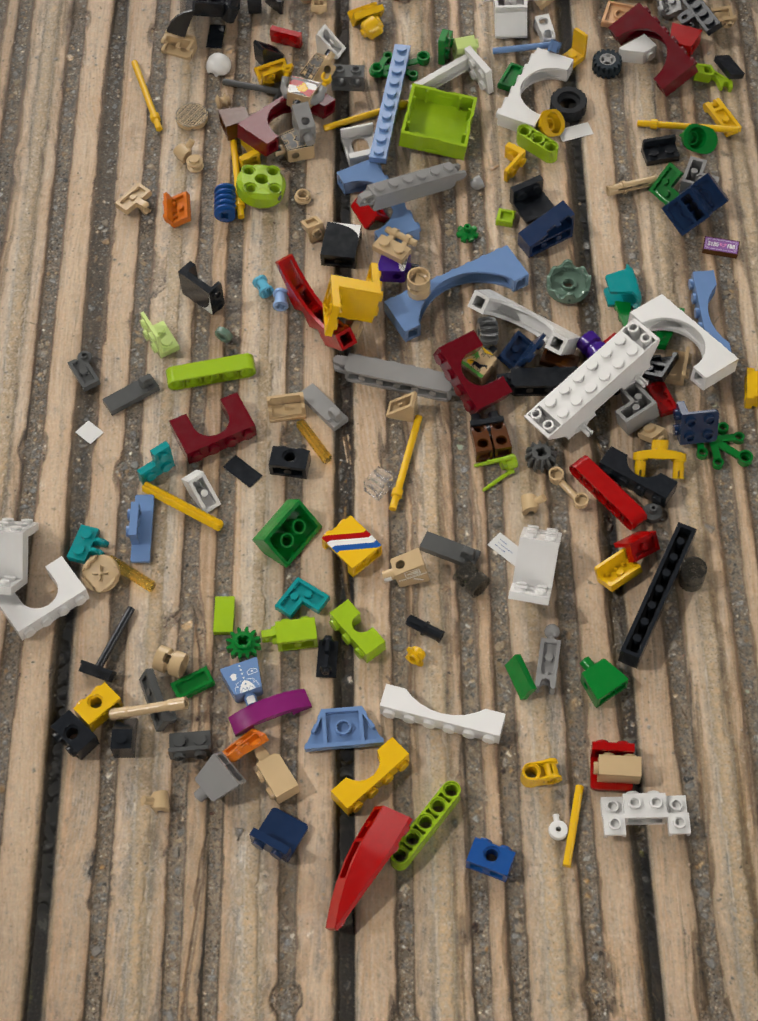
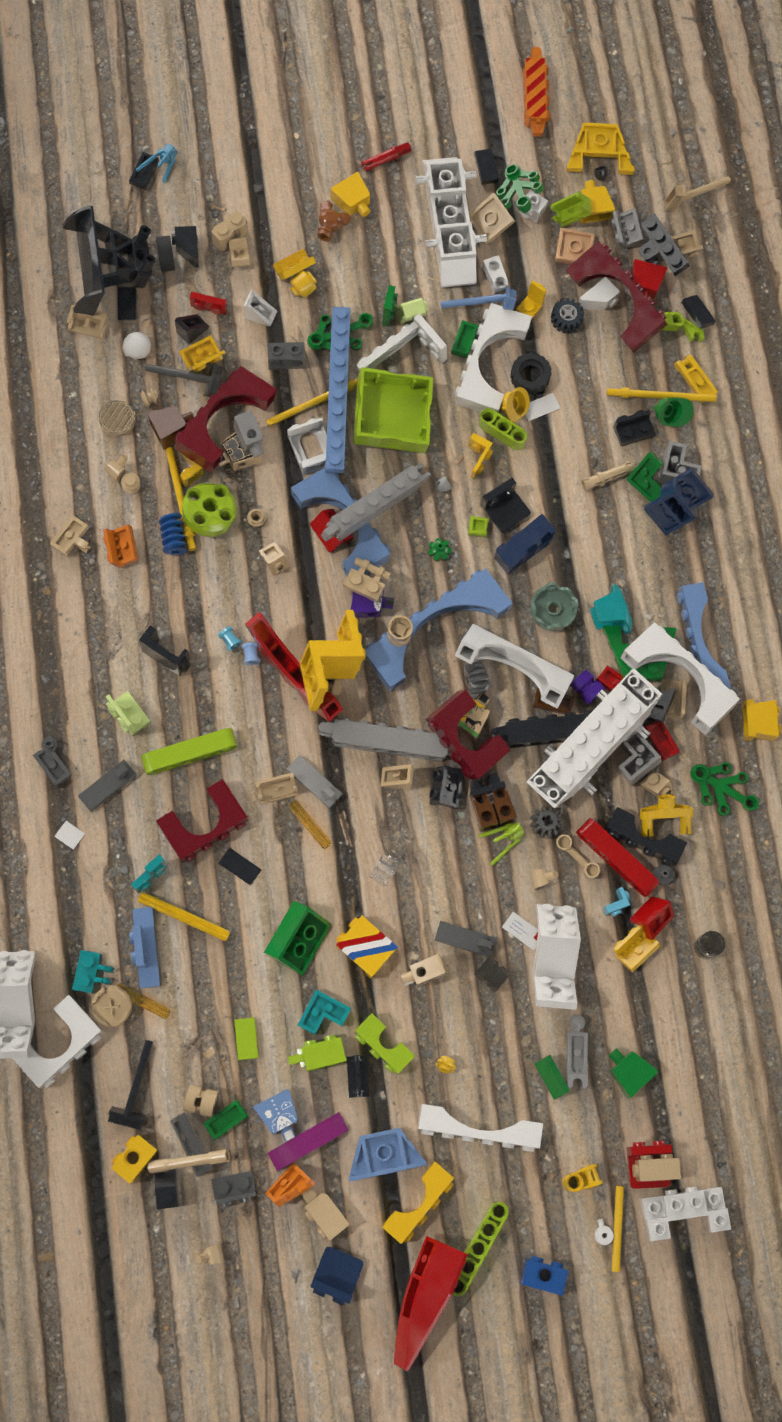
camera: 20 degrees left, 15 degrees up
black brick [50,710,100,760] -> none
yellow bar [131,60,163,132] -> none
white slope [181,469,221,513] -> none
light grey torso [194,751,247,802] -> none
sand green tile [215,326,233,343] -> none
green gear [226,627,261,662] -> none
black brick [268,446,311,479] -> none
torso [280,63,332,109] -> none
tan torso [300,49,336,85] -> none
black panel [320,222,362,269] -> none
yellow bar [389,415,422,511] -> none
black axle [405,615,445,643] -> none
dark blue bracket [497,330,546,369] -> none
black brick [618,522,697,669] -> none
dark blue bracket [672,401,719,445] -> none
tile [702,236,740,259] -> none
none -> black bracket [429,765,464,809]
none -> medium azure bracket [602,887,631,917]

